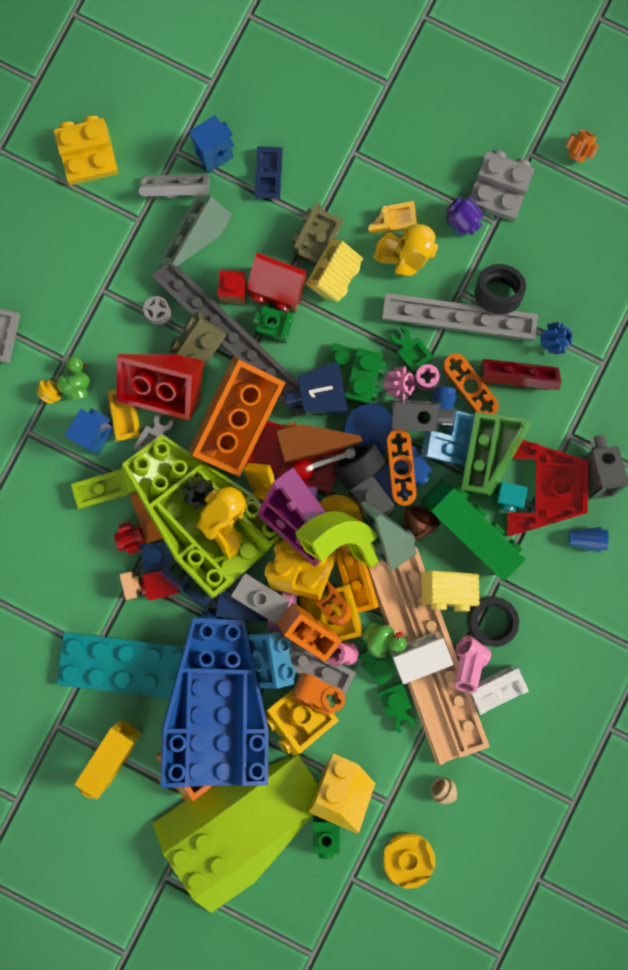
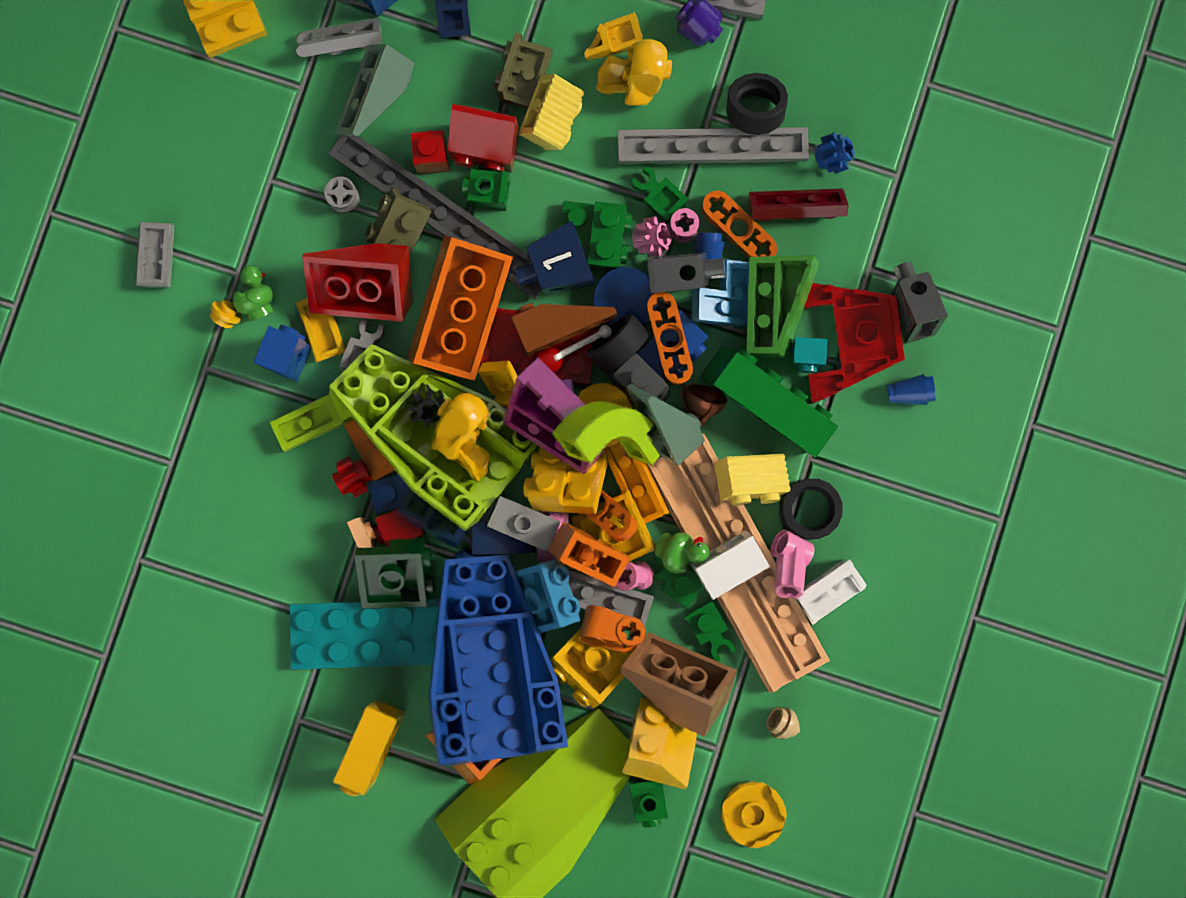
camera: 10 degrees left, 0 degrees up
none -> dark green plate [354,538,435,608]
none -> medium nougat slope [620,632,737,737]

